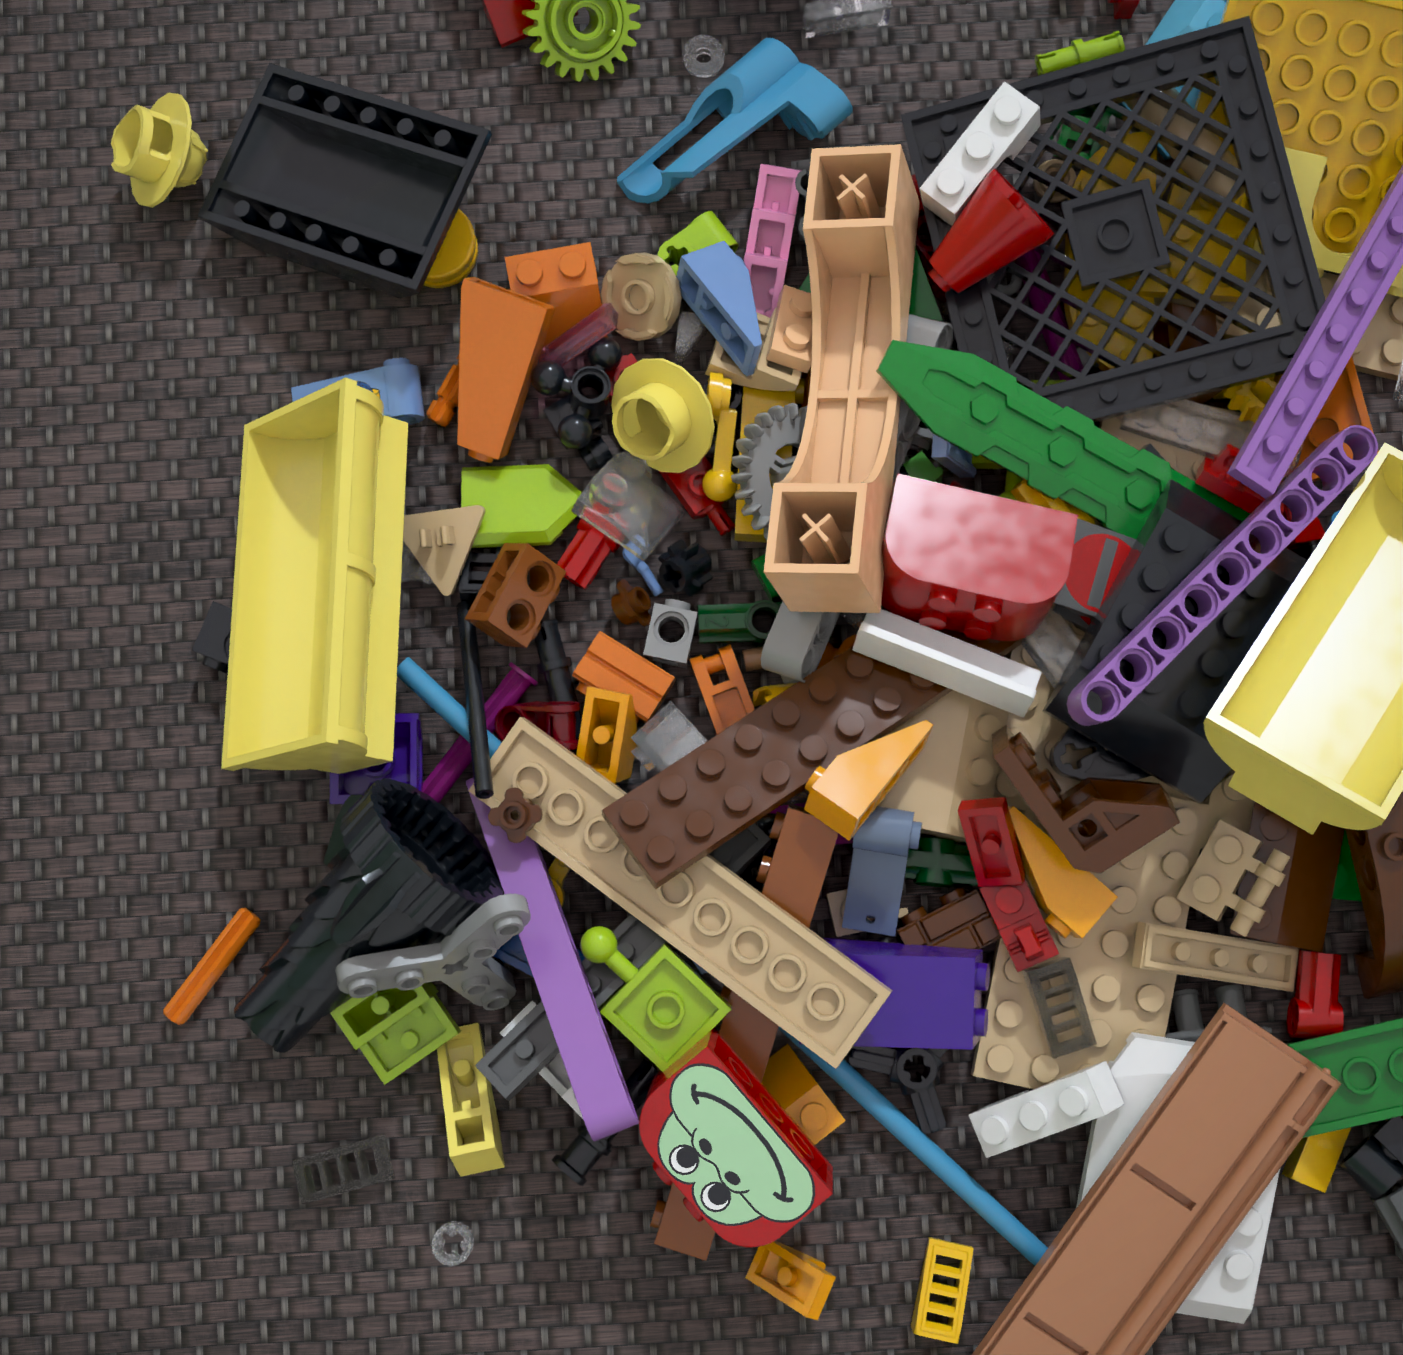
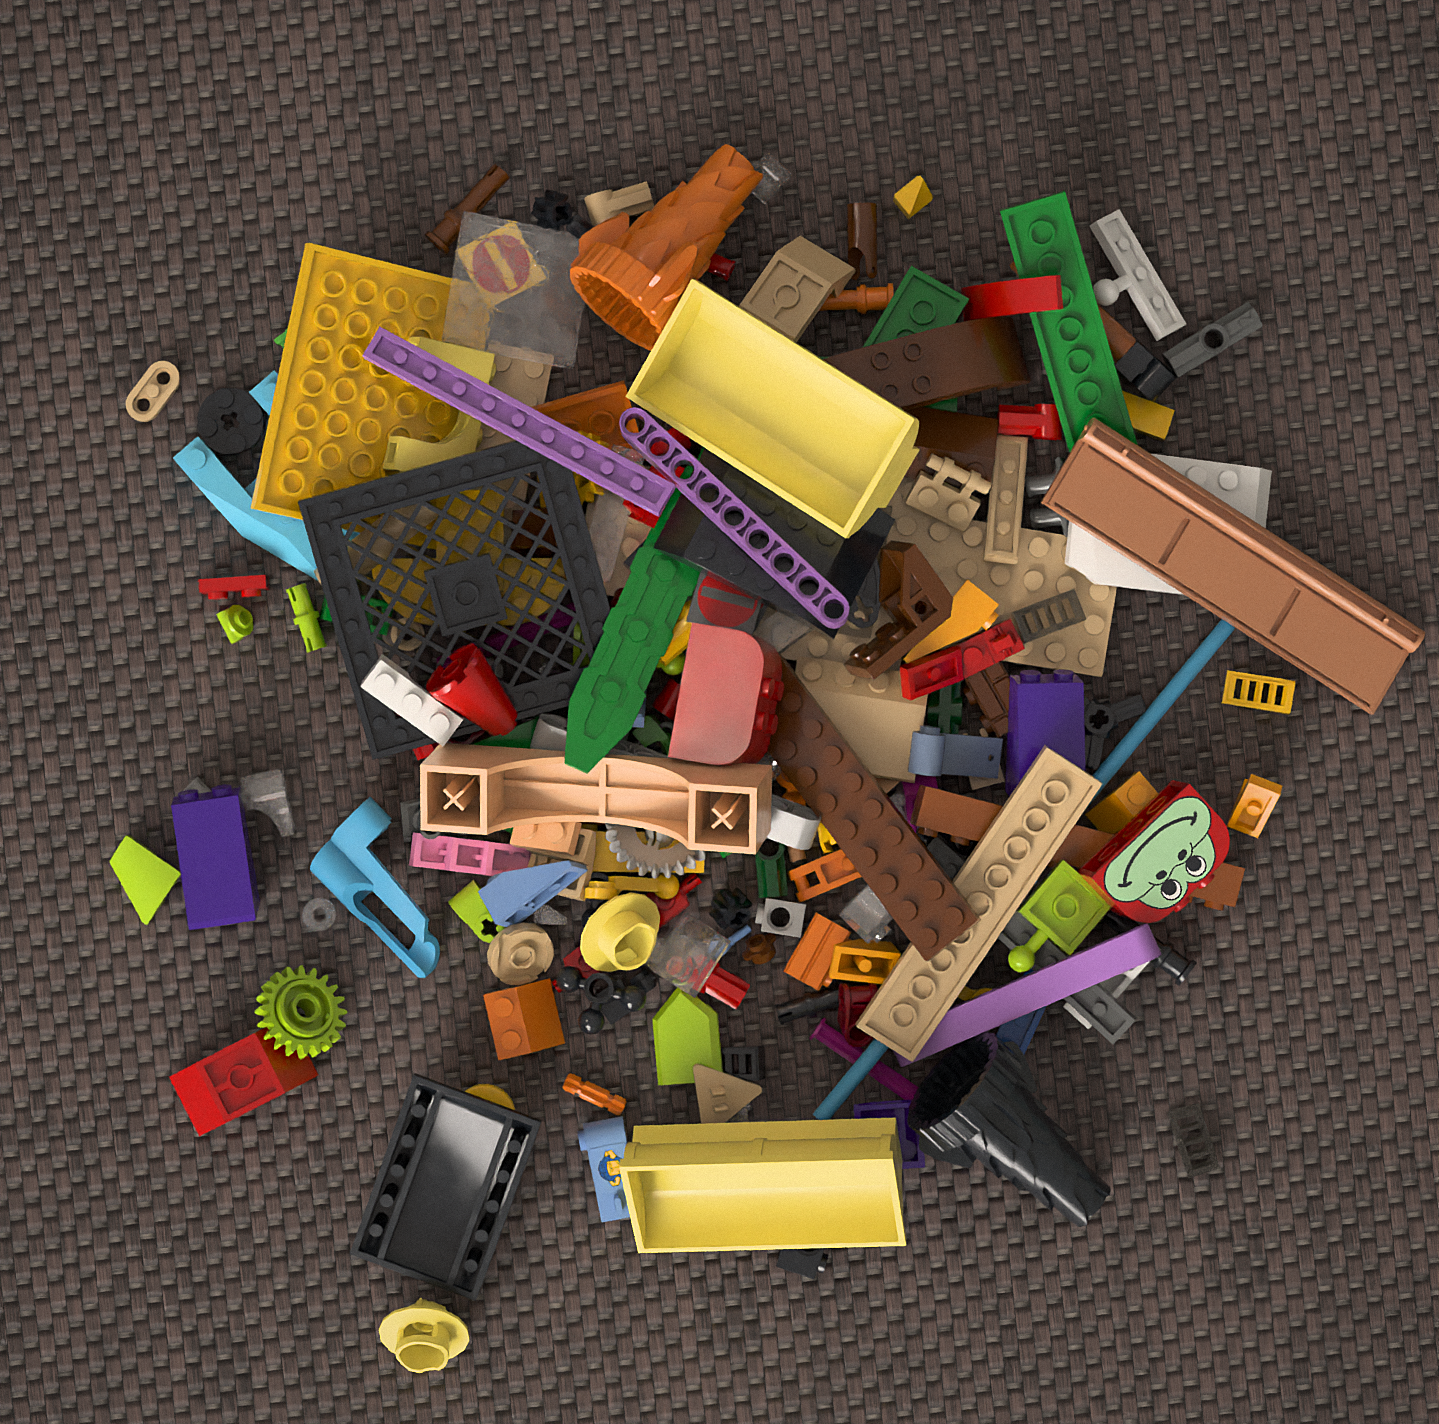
camera: 90 degrees left, 5 degrees up
orange axle [163,908,261,1025] -> none
lime brick [330,982,461,1085] -> none
light grey piece [335,894,531,1010] -> none
clear bush [431,1221,474,1266] -> none
light yellow slope [437,1023,505,1177] -> none
black piece [456,601,494,799] -> none
orange slope [457,277,556,463] -> none
dark orange brick [465,543,566,648] -> none
reddish brown plate [488,788,543,843] -> none
clear pink tile [538,302,619,366] -> none
light orange slope [804,720,933,841] -> none
white panel [852,609,1042,718] -> none
white arch [969,1061,1124,1158] -> none

